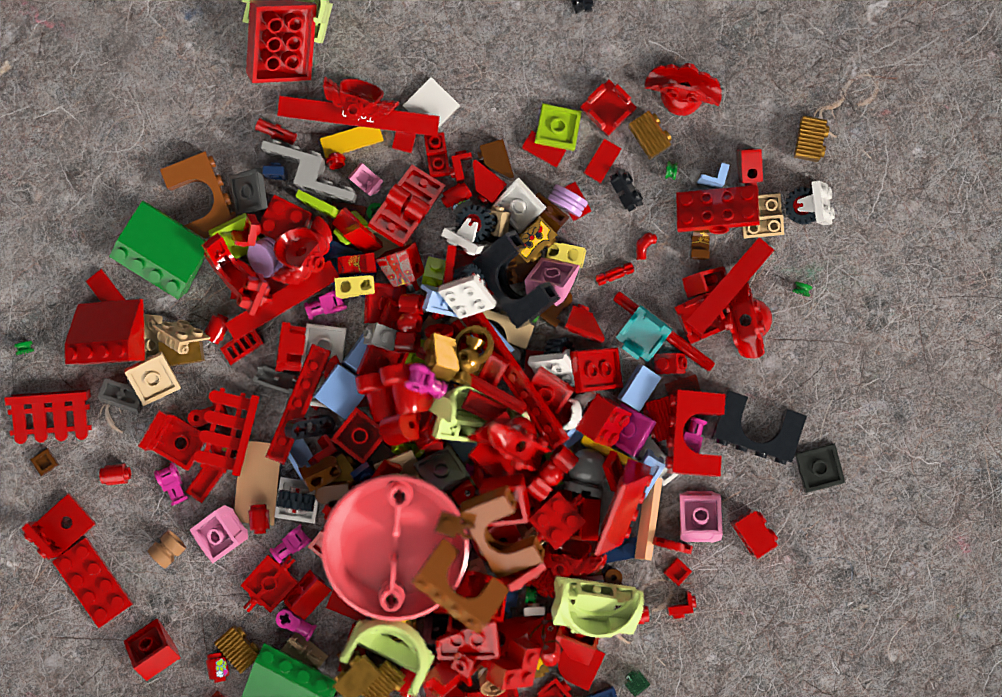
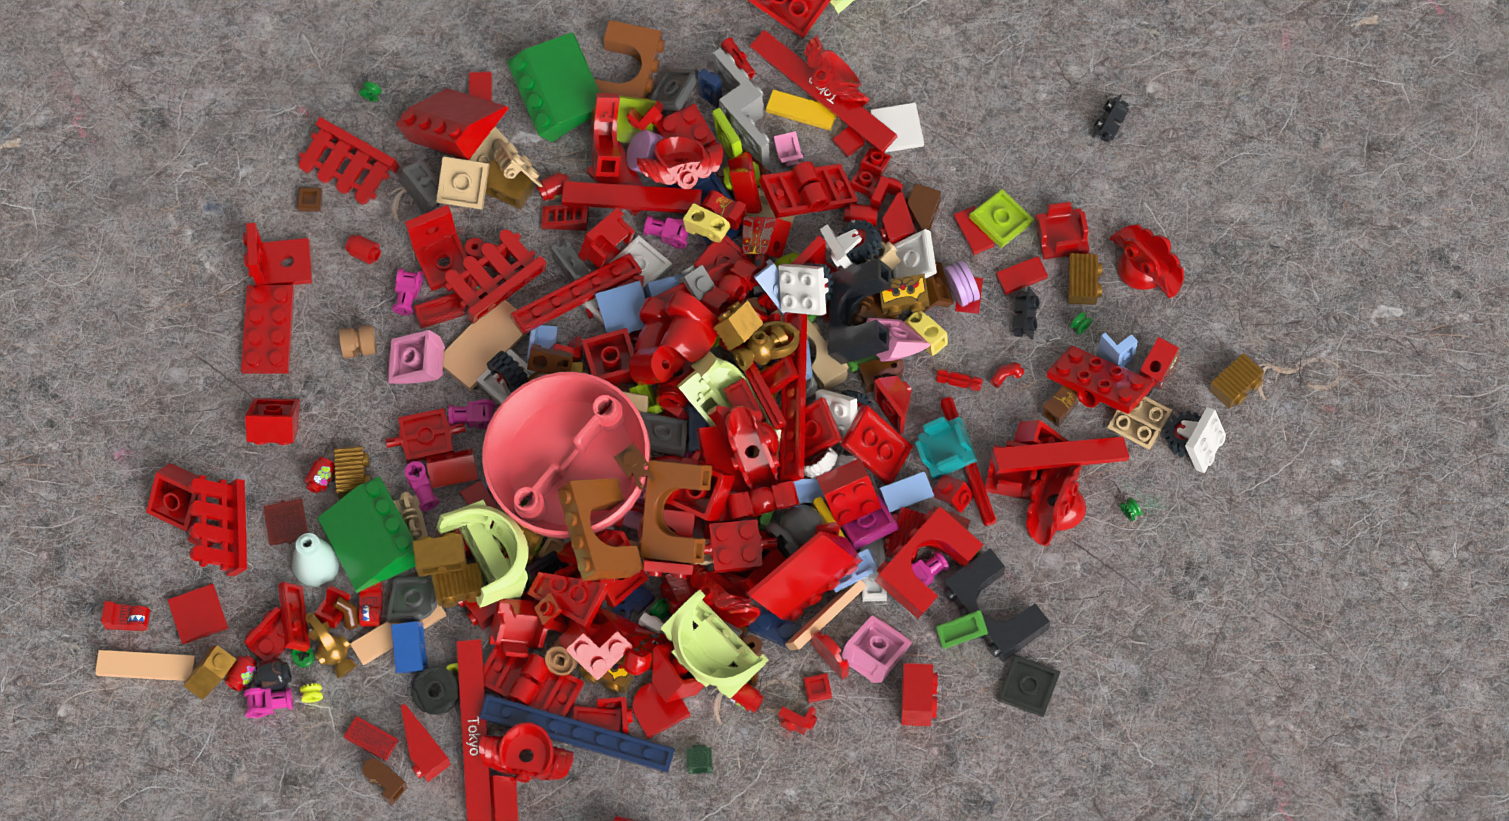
camera: 35 degrees right, 20 degrees down
red hips [236,273,273,316] -> none
red brick [248,504,270,534] -> none
black beam [284,415,335,440] -> none
red plate [325,152,346,170] -> none
dark pink connector [406,364,447,399] -> none
none -> bright green tile [936,610,988,649]

